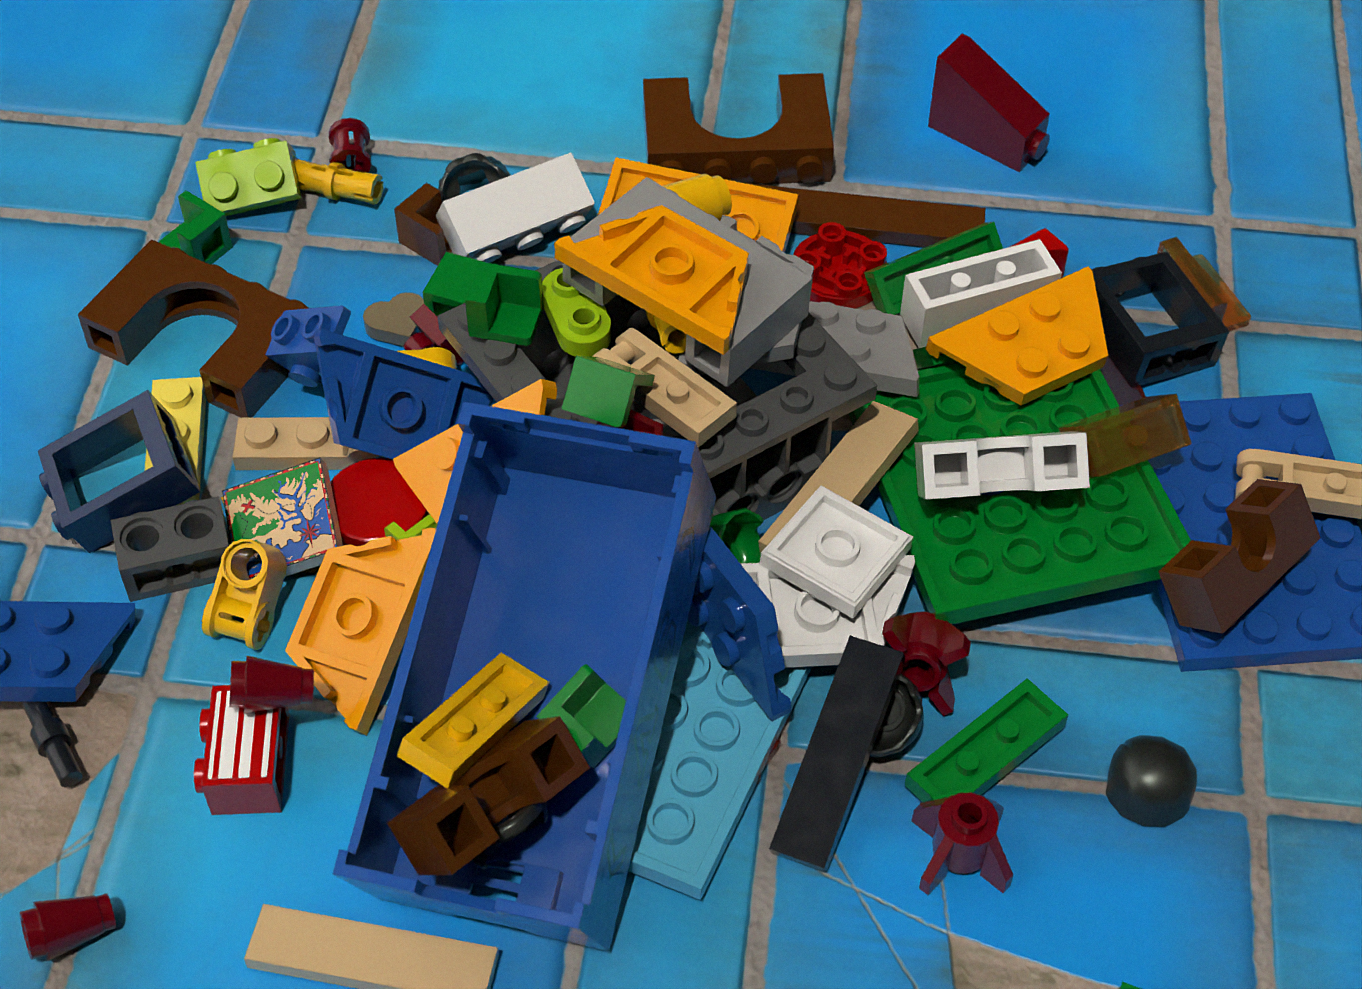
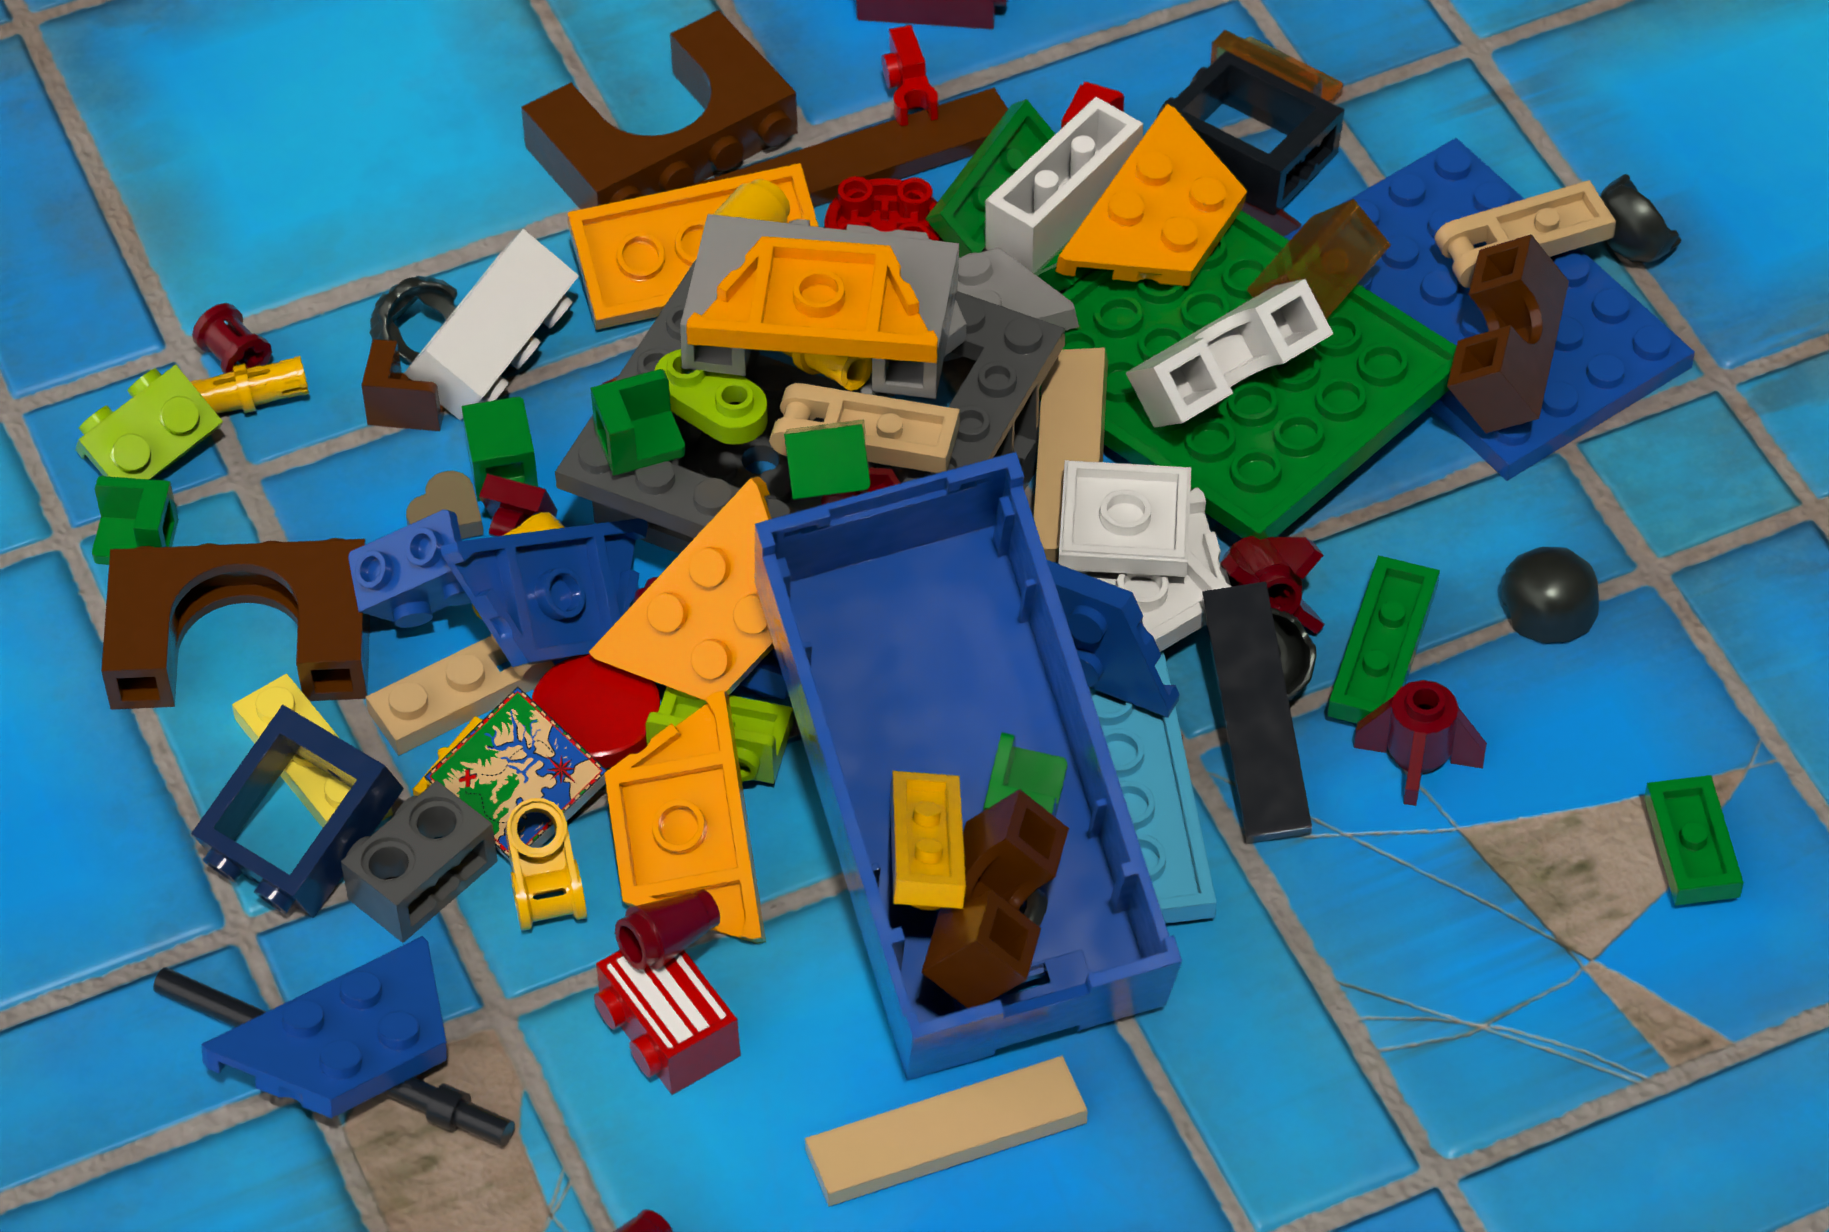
camera: 30 degrees left, 0 degrees up
none -> red plate [881,25,939,126]

